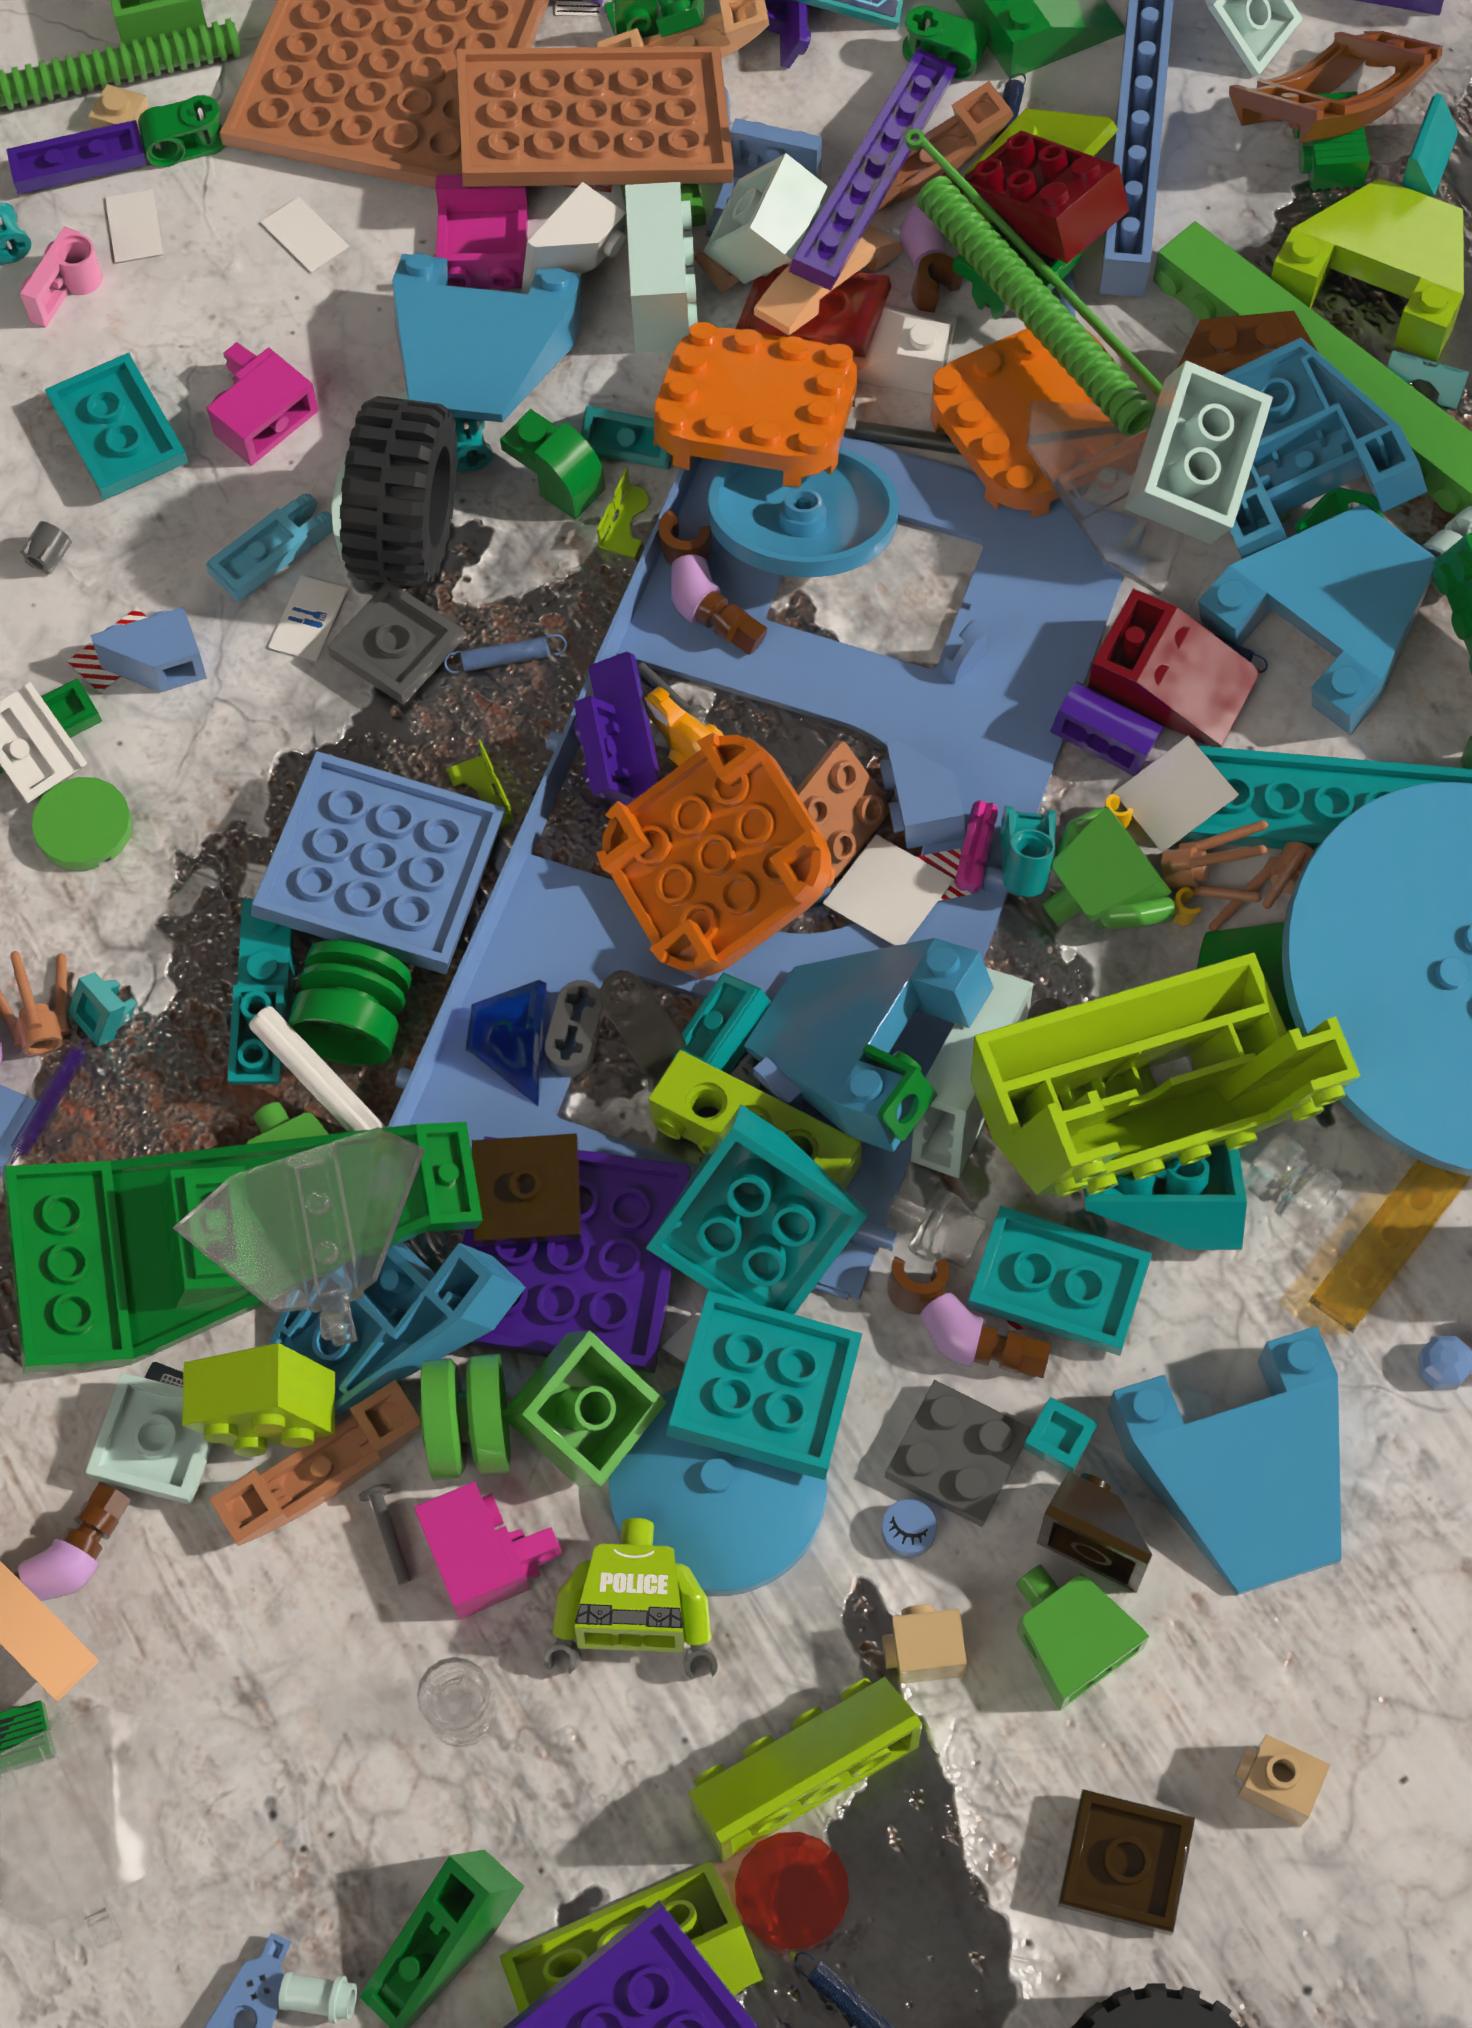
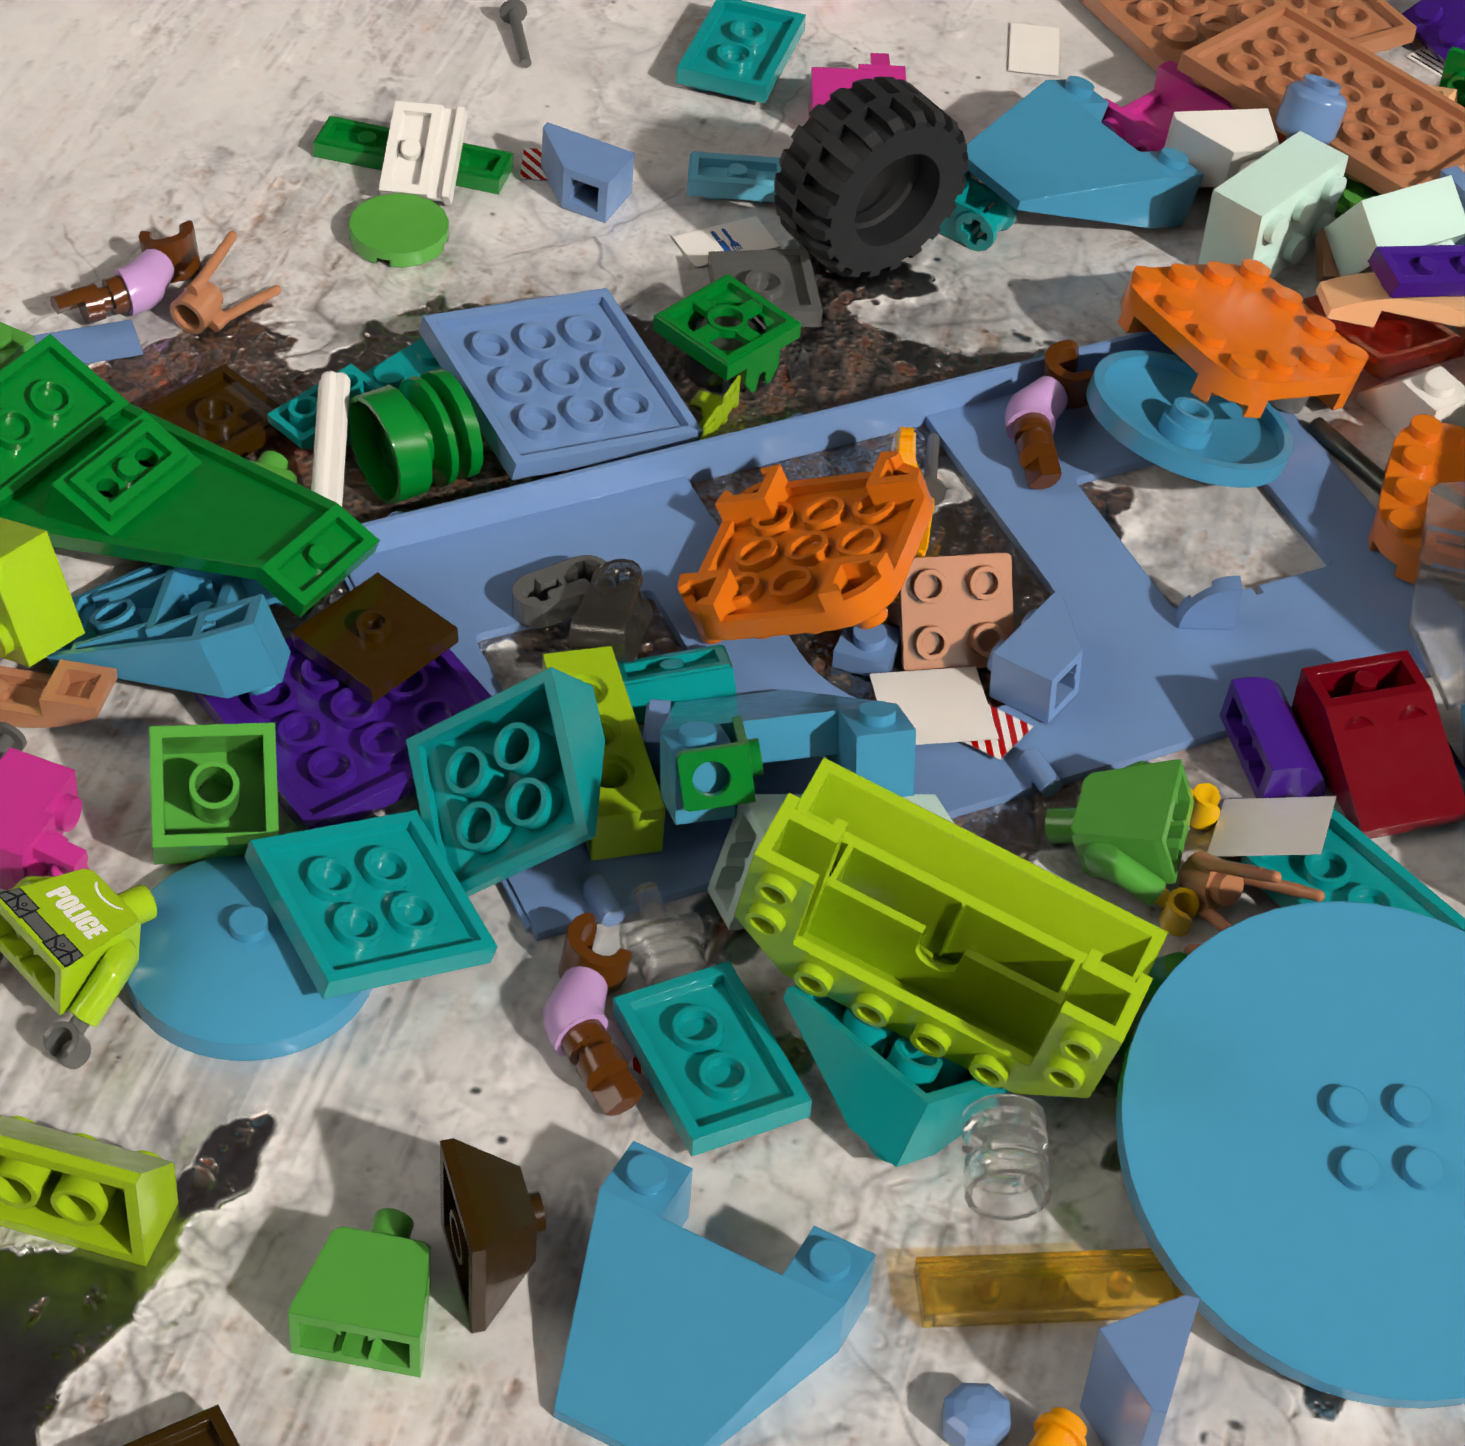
camera: 40 degrees right, 20 degrees down
dark purple piece [11,1036,87,1165] -> none
dark grey hose [20,521,72,574] -> none
teal tile [67,972,137,1046] -> none
clear panel [173,1127,425,1347] -> none
bright green wheel [420,1353,511,1481] -> none
medium blue piece [444,635,567,673] -> none
clear blue slope [465,980,550,1106] -> none
green brick [500,408,605,520] -> none
dark purple bracket [573,651,661,806] -> none
teal slope [581,406,672,470] -> none
lime piece [597,466,649,559] -> none
medium blue tile [881,1499,937,1558] -> none
tan brick [882,1604,967,1685] -> none
dark grey plate [885,1379,1031,1527] -> none
dark pink axle [954,800,999,893] -> none
teal piece [999,805,1056,897] -> none
teal tile [1023,1397,1098,1473] -> none
none -> dark brown plate [141,364,284,458]
none -> green piece [653,274,802,394]
none -> medium blue head [1275,74,1348,144]

